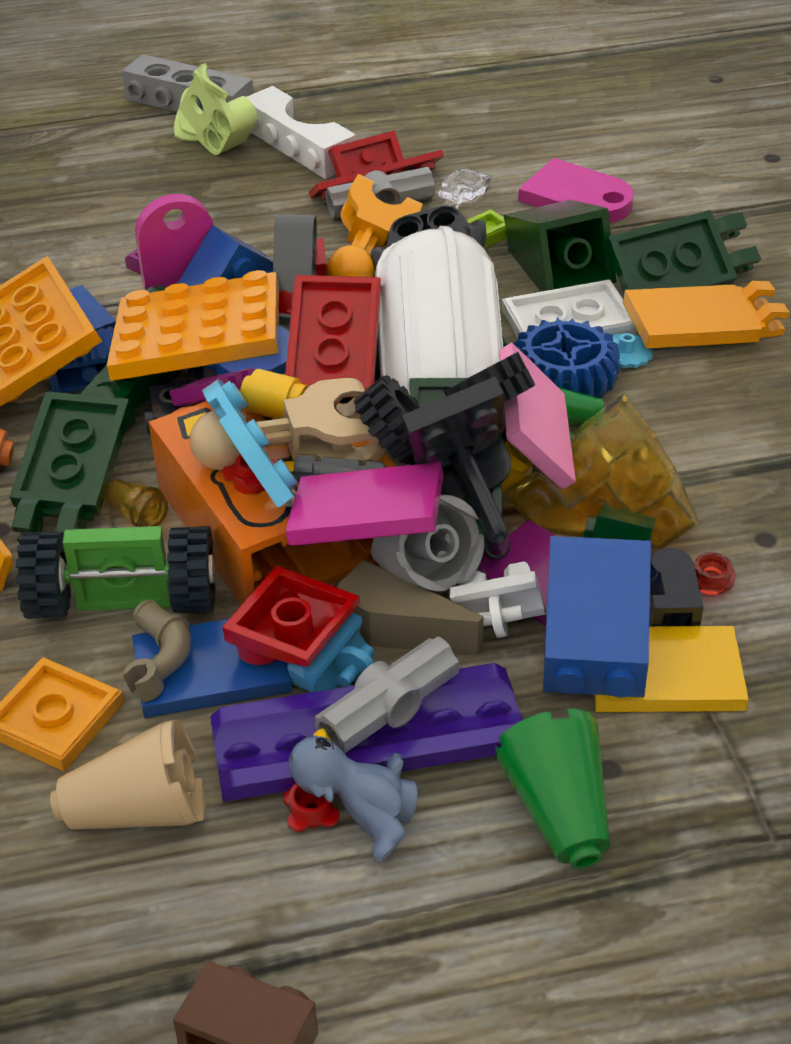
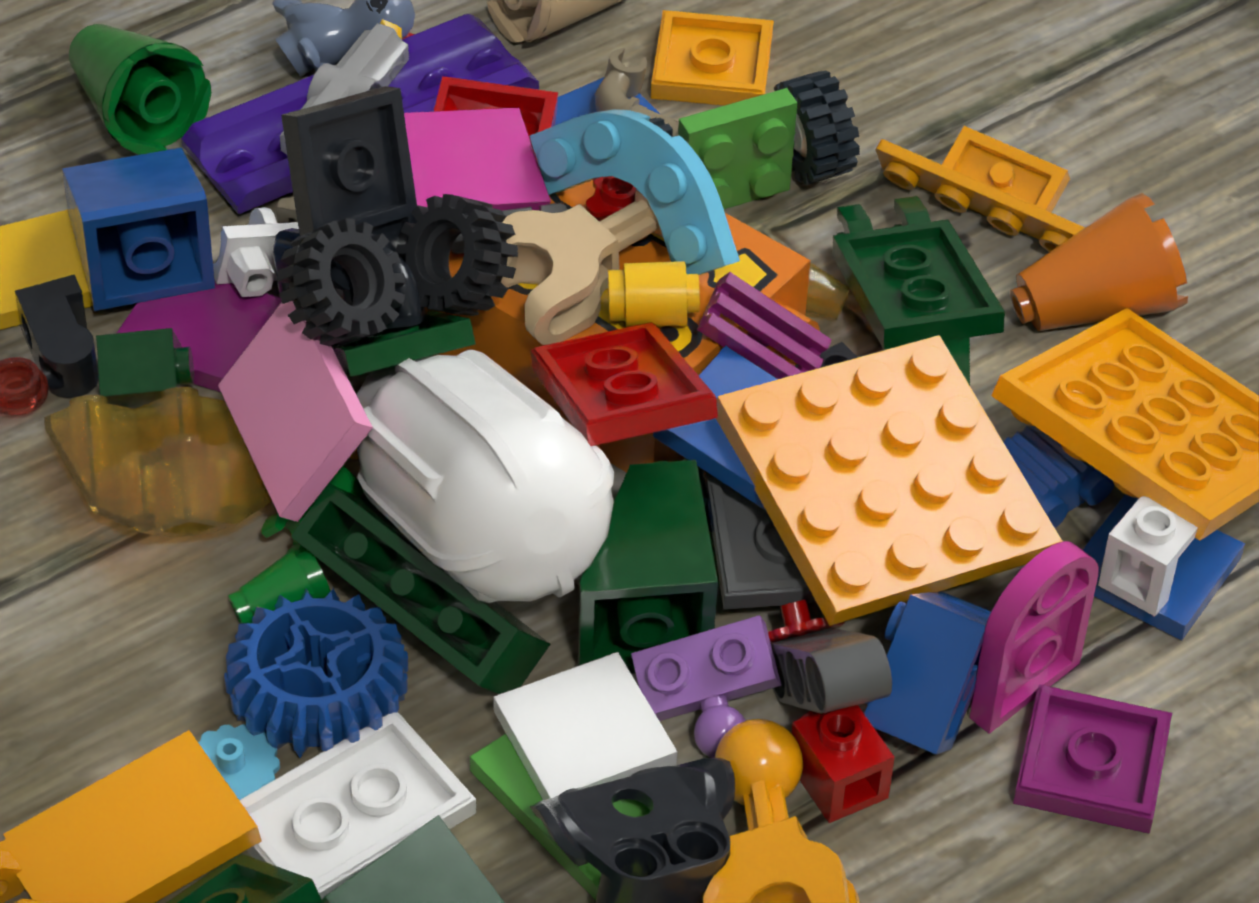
camera: 155 degrees right, 5 degrees up
none -> white bracket [1098,496,1198,616]

